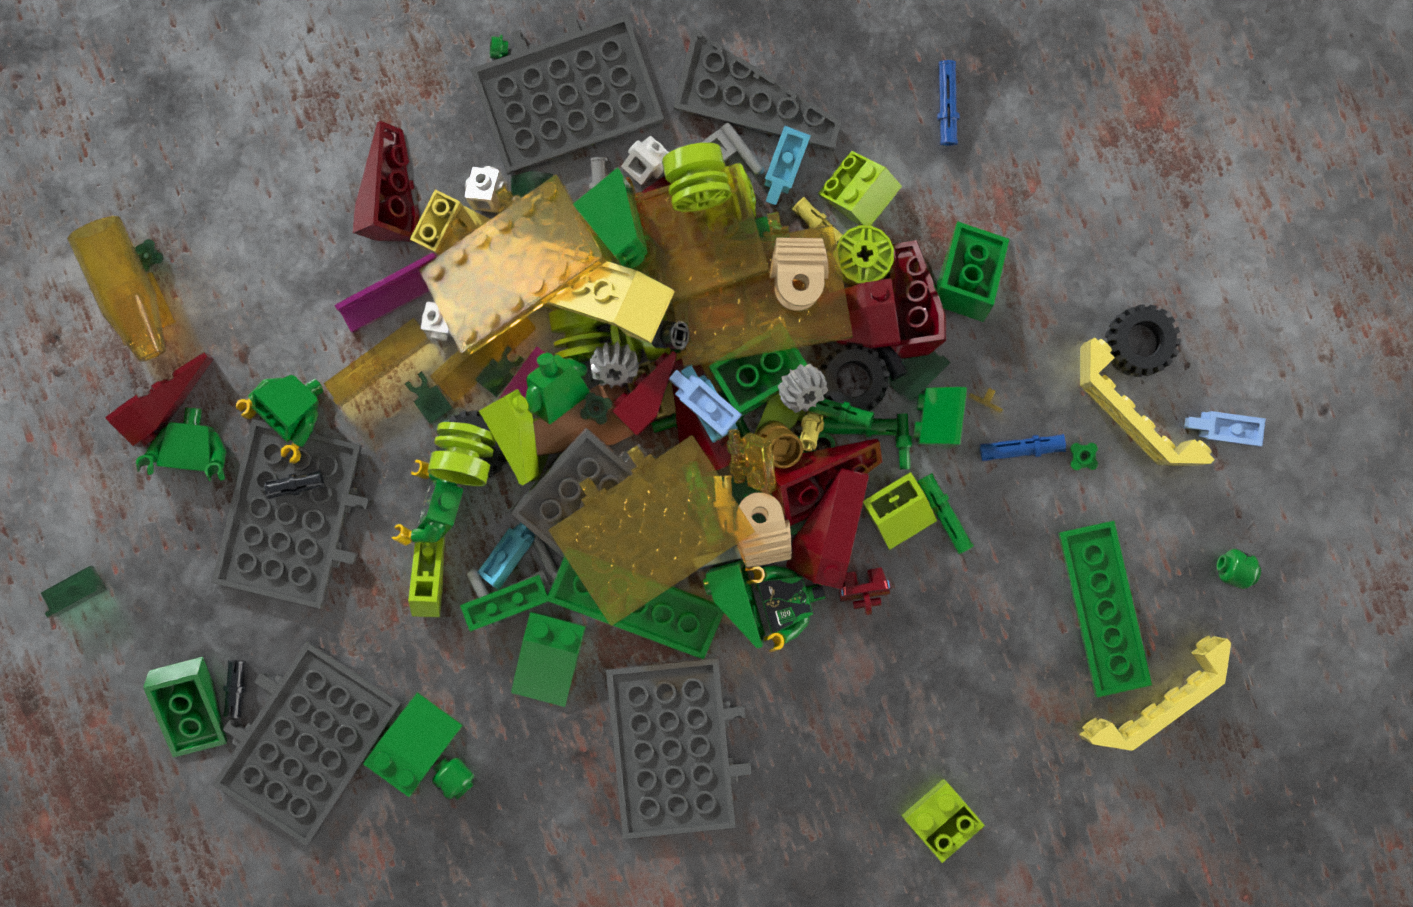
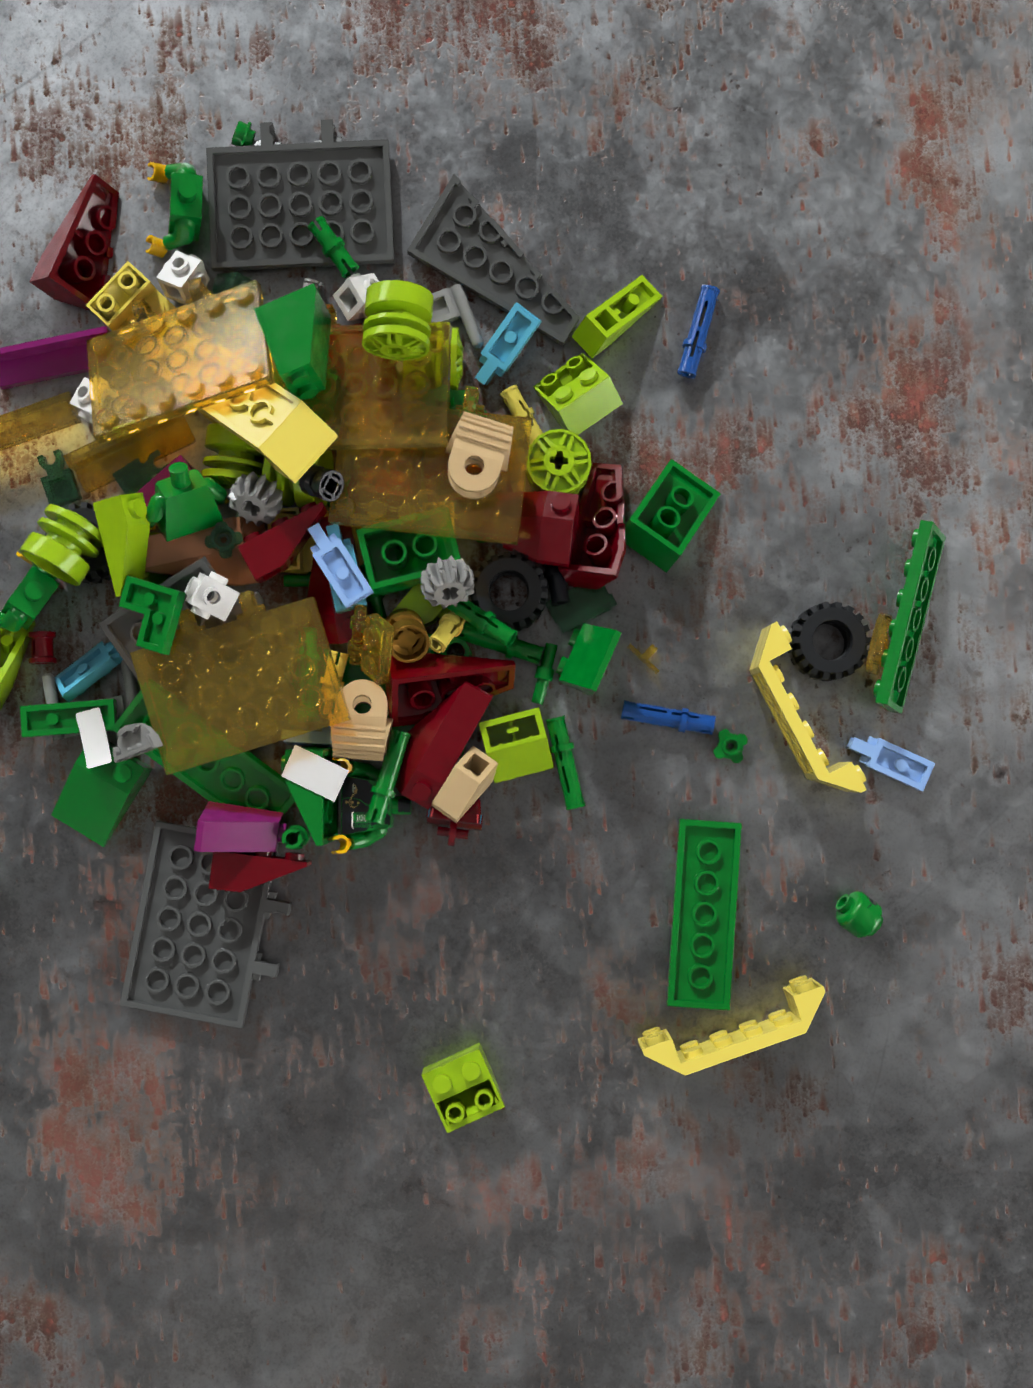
camera: 20 degrees right, 0 degrees up
none -> dark red bush [28,631,57,664]
none -> white sticker [75,707,112,769]
none -> light grey tile [113,723,163,763]
none -> green plate [119,575,186,655]
none -> green torso [145,162,203,258]
none -> white brick [185,571,240,622]
none -> magenta slope [194,801,287,852]
none -> dark red slope [208,852,312,892]
none -> white sticker [281,745,349,802]
none -> green pin [282,825,311,850]
none -> green pin [308,216,359,278]
none -> green pin [365,729,411,825]
none -> tan slope [431,746,498,823]
none -> lime slope [572,275,663,359]
none -> clear yellow tile [866,612,893,675]
none -> green plate [873,520,946,714]

